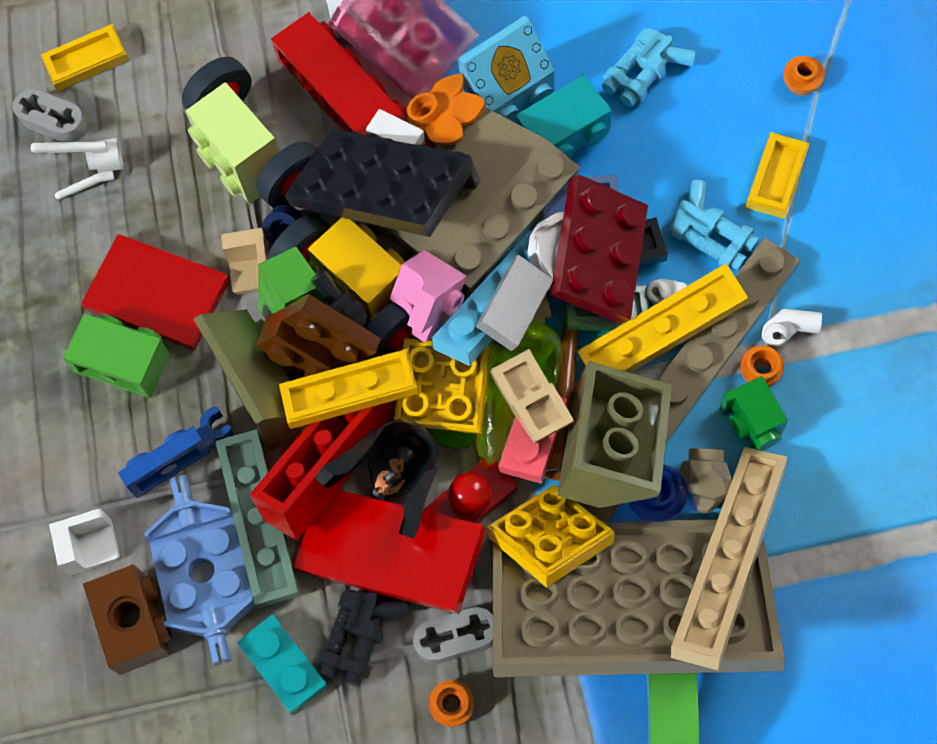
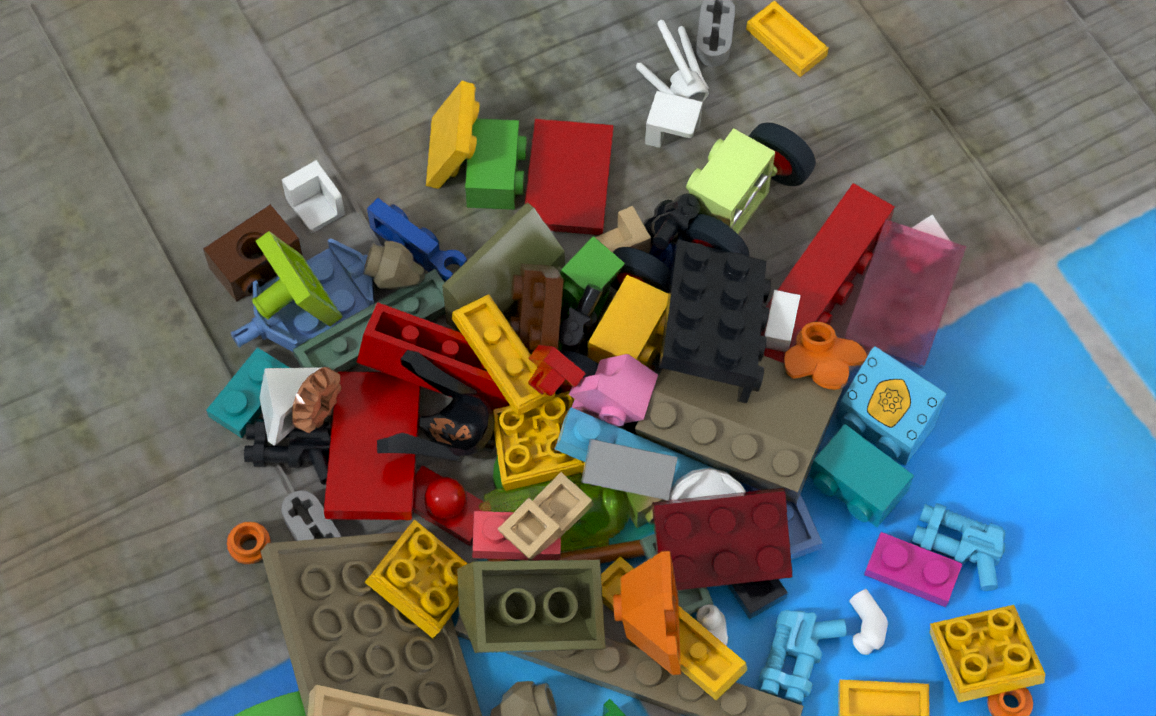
camera: 65 degrees right, 5 degrees down
clear blue cone [628,464,688,522] -> none
none -> lime tile [252,231,343,327]
none -> white slope [259,367,322,446]
none -> nougat gear [292,367,341,433]
none -> dark tan rock [363,241,425,290]
none -> yellow tile [426,80,480,189]
none -> red tile [528,345,586,396]
none -> orange slope [613,551,681,675]
none -> black piece [643,193,700,250]
none -> white panel [645,91,703,148]
none -> white arm [849,589,888,655]
none -> dark pink plate [864,532,962,607]
none -> yellow tile [929,605,1045,703]

